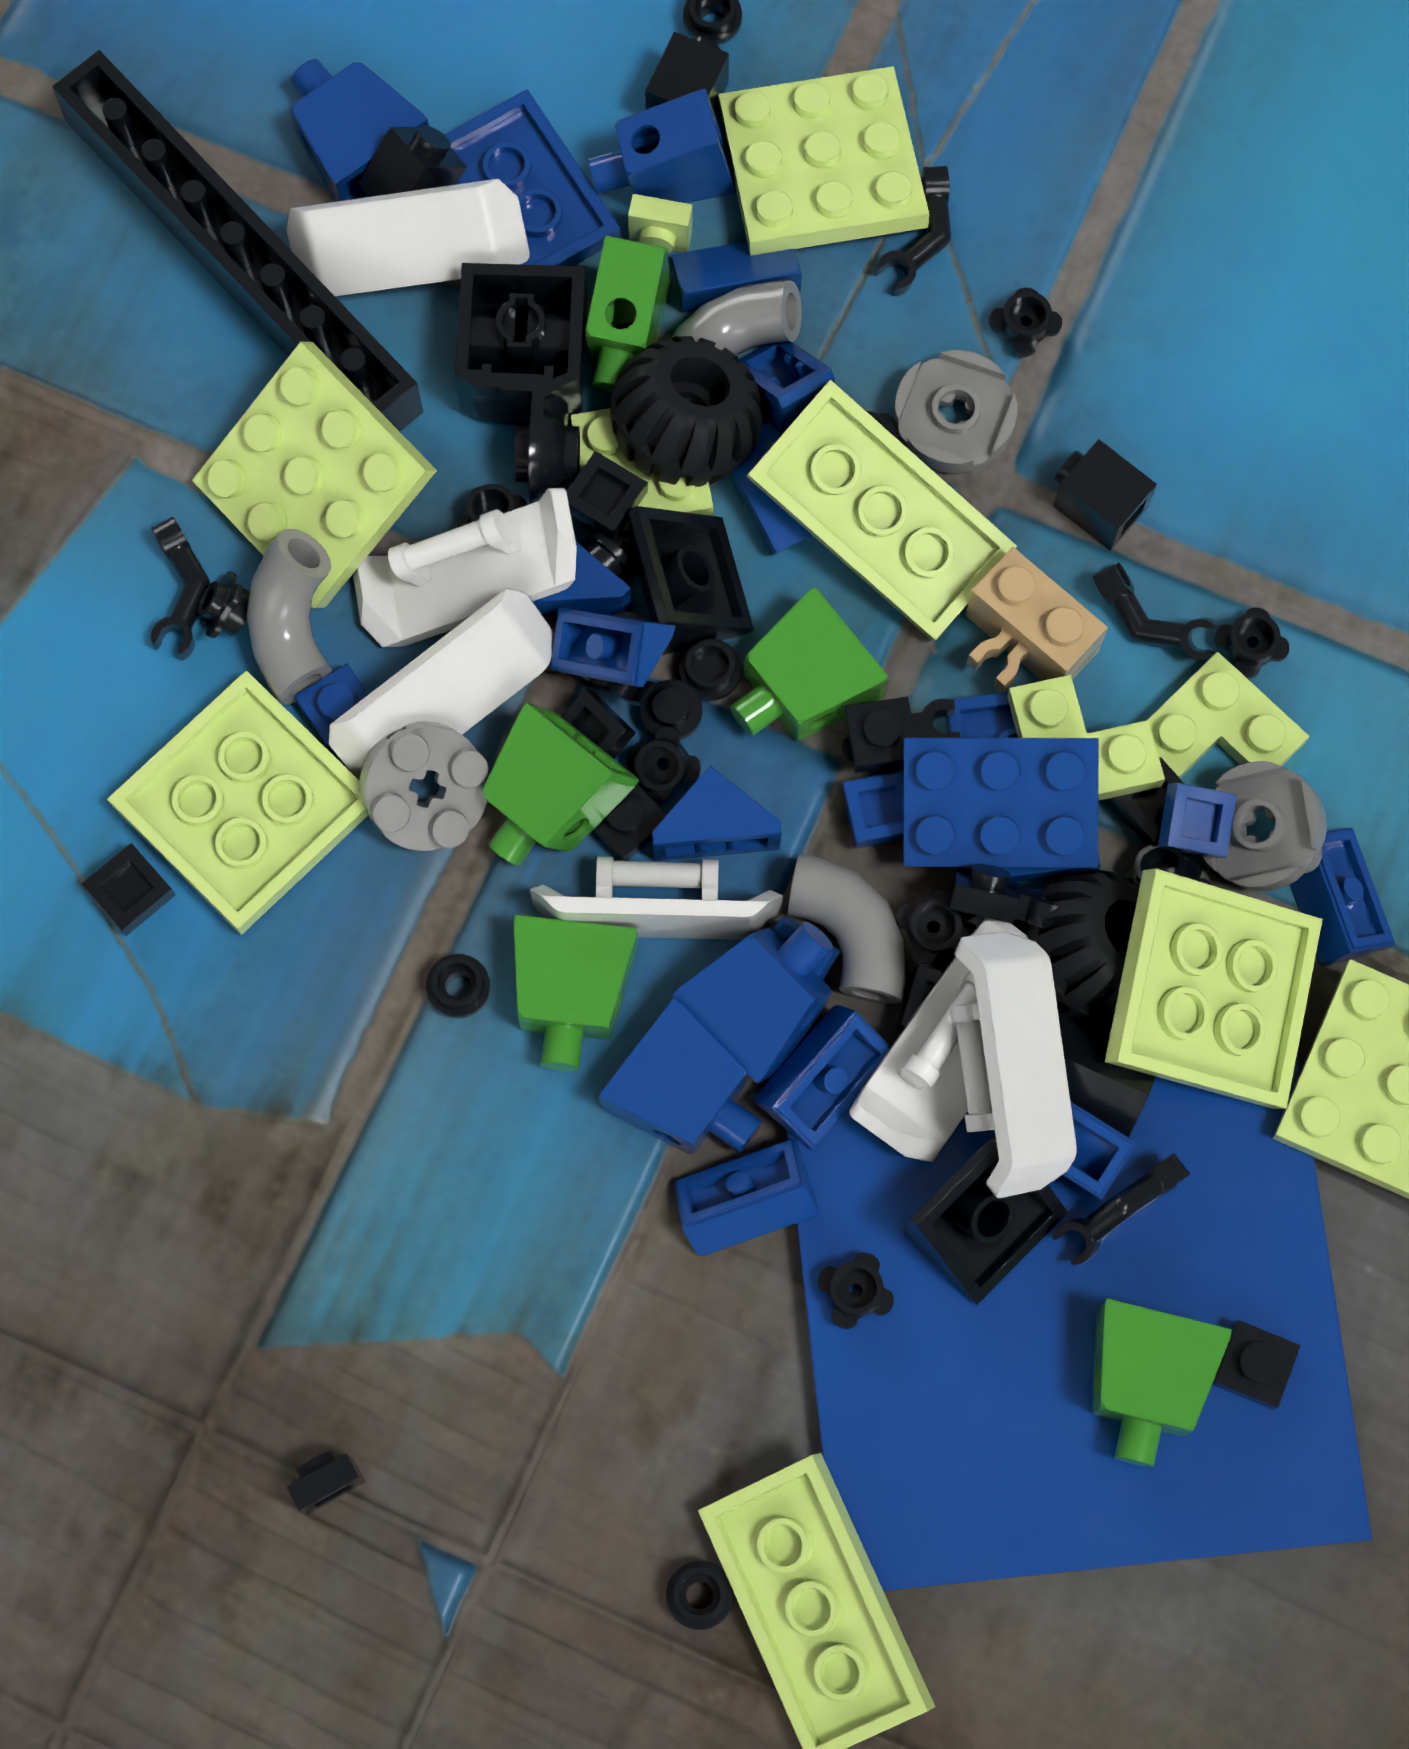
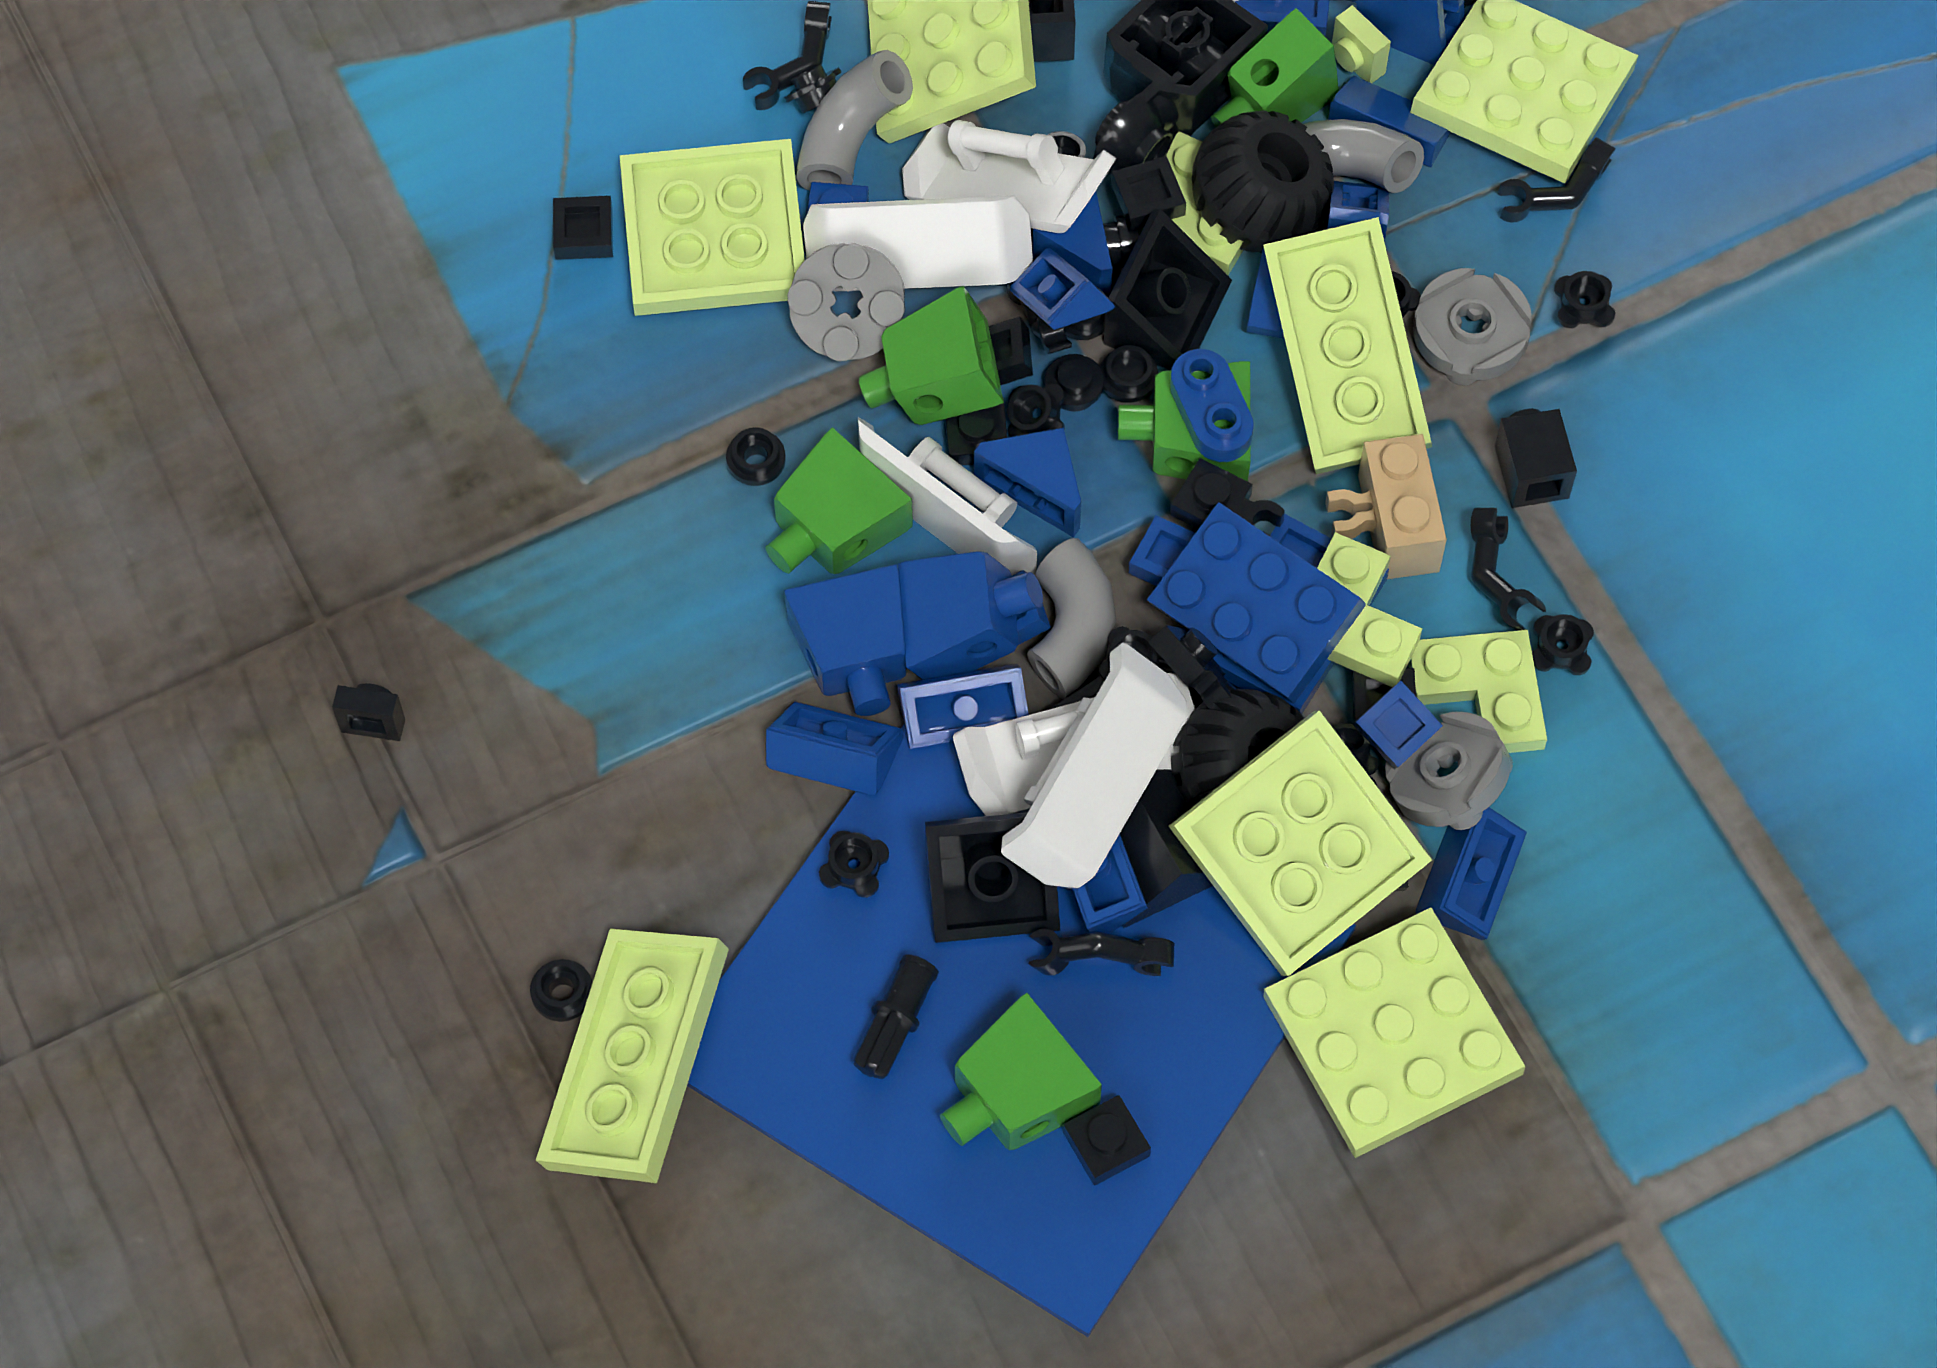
camera: 40 degrees right, 10 degrees down
none -> black axle [854,954,939,1079]
none -> blue plate [1170,349,1254,462]

